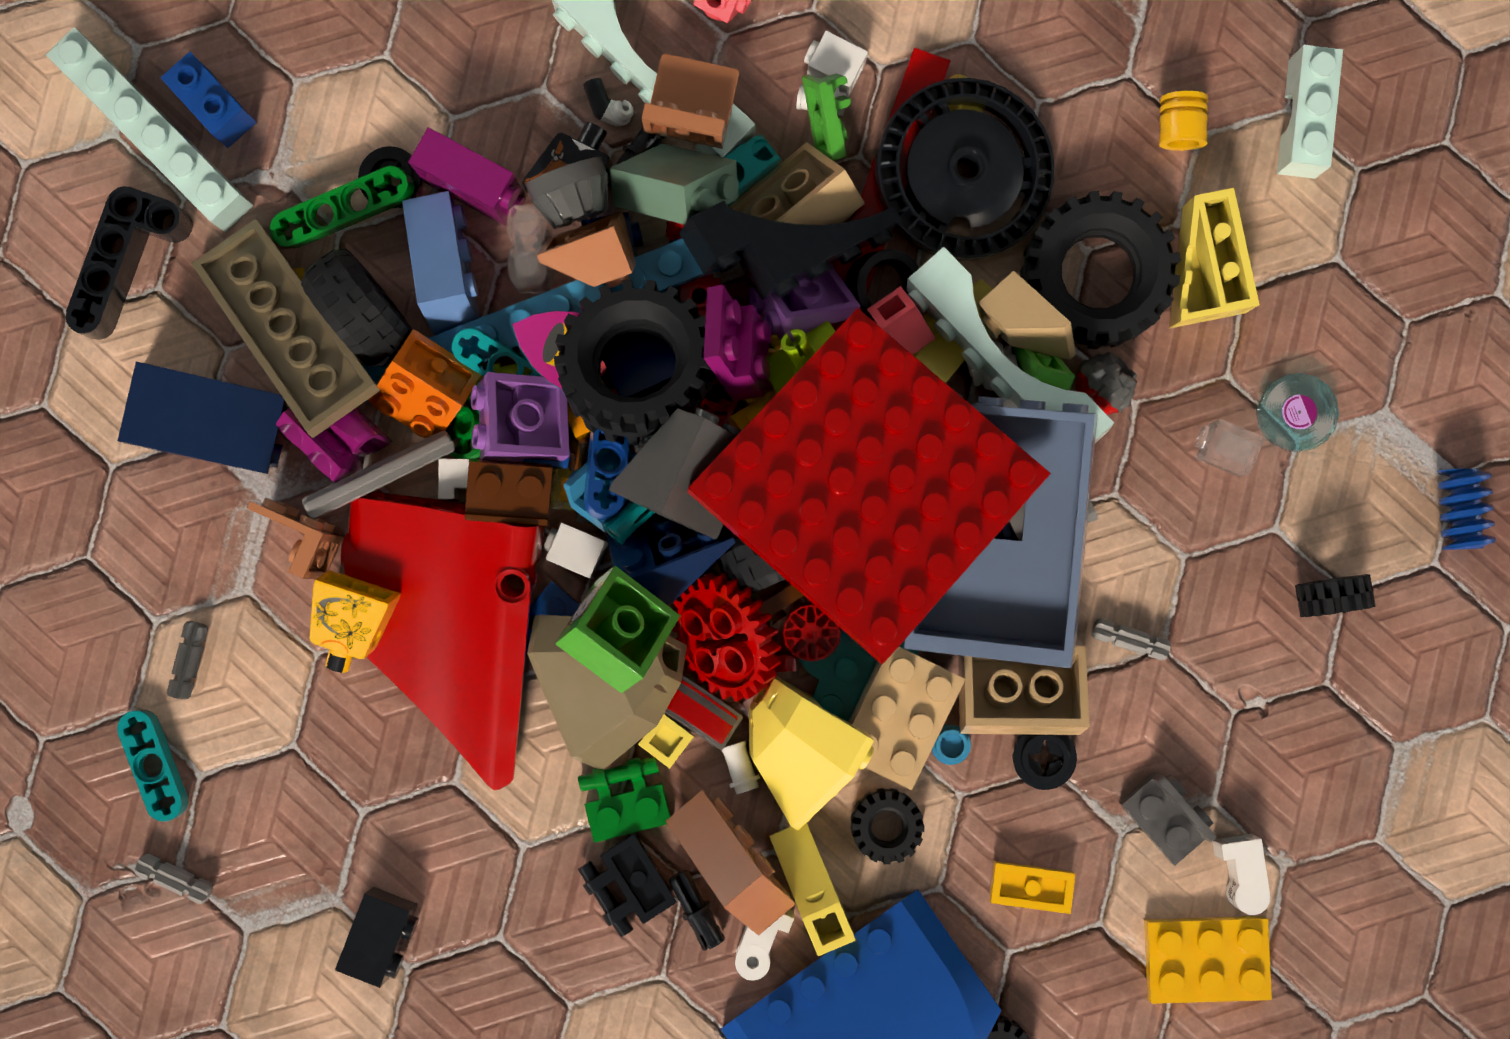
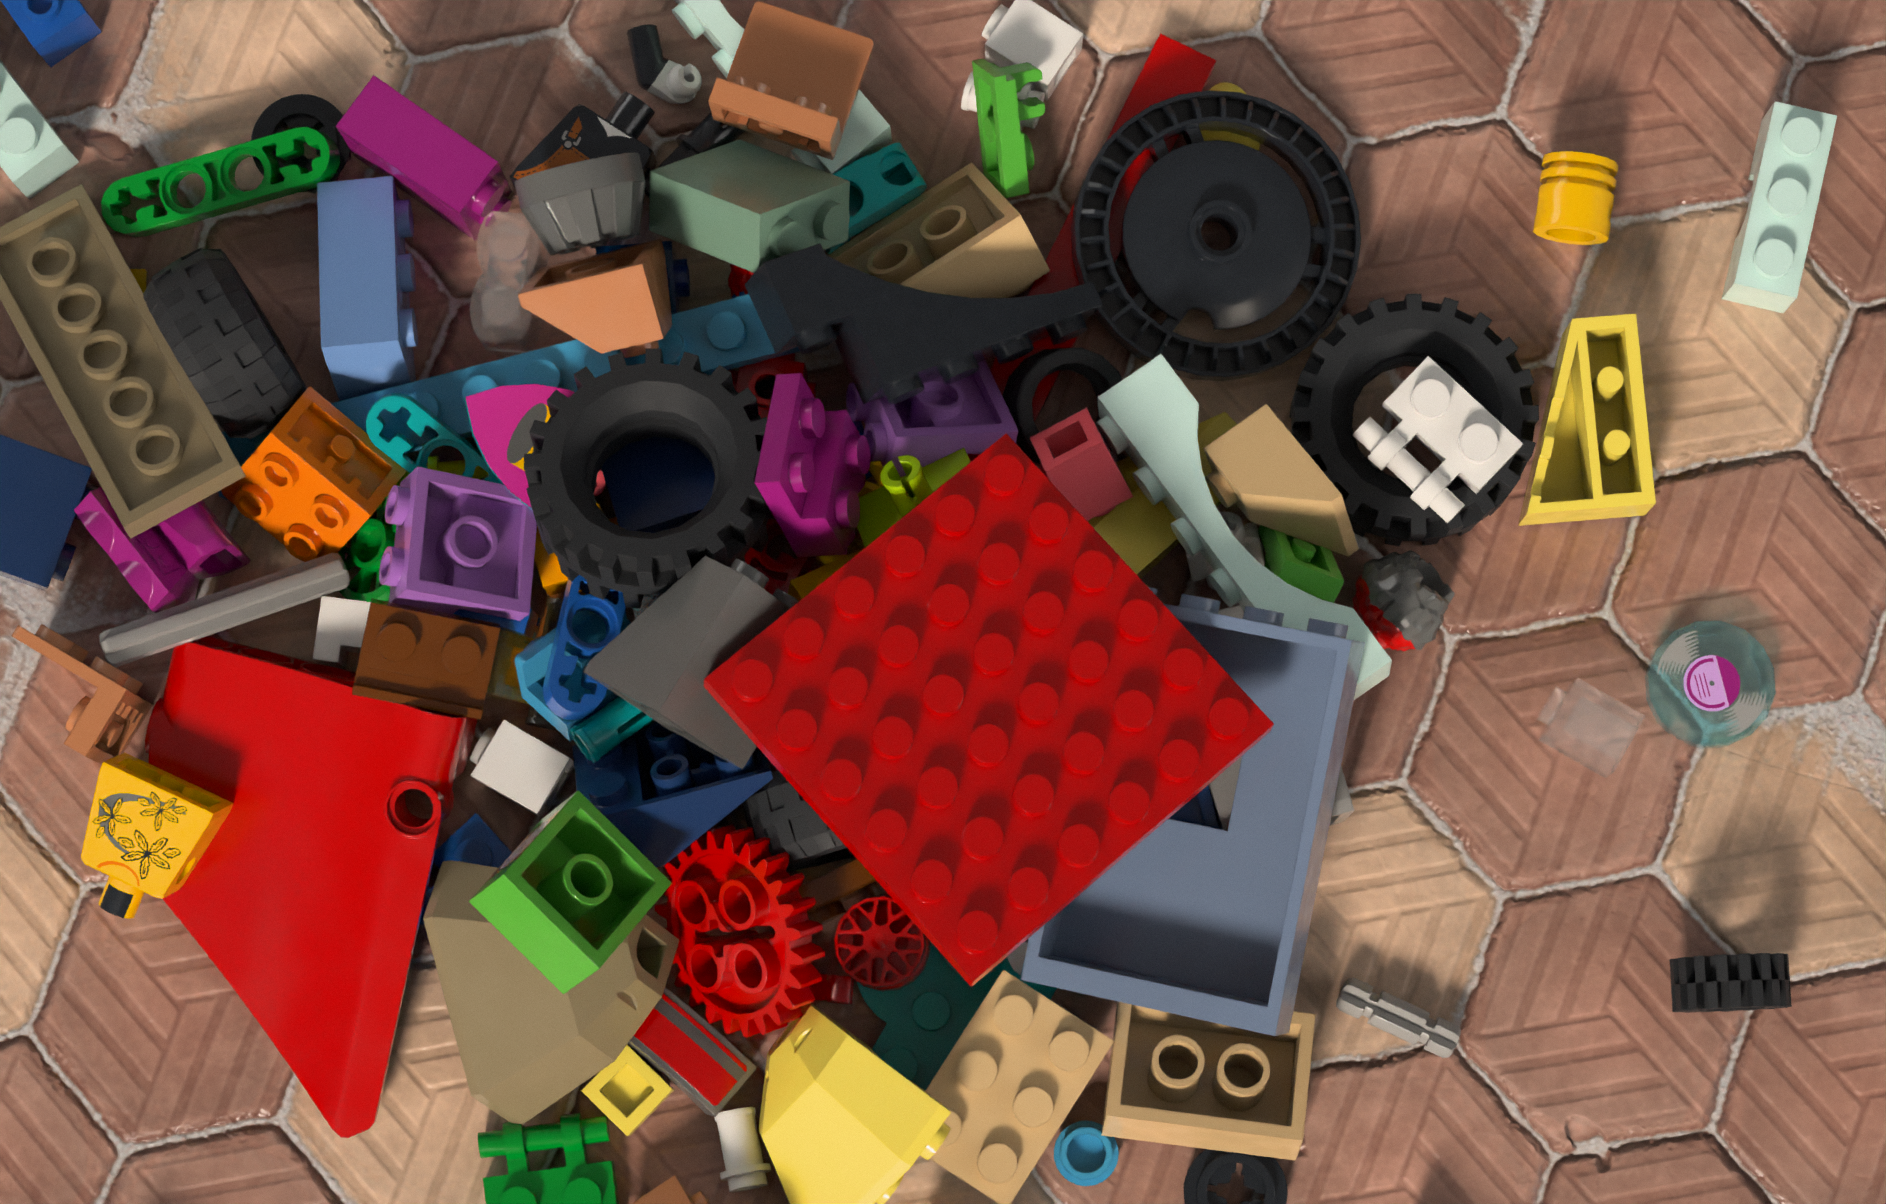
camera: 10 degrees right, 5 degrees down
none -> white plate [1353,356,1523,523]

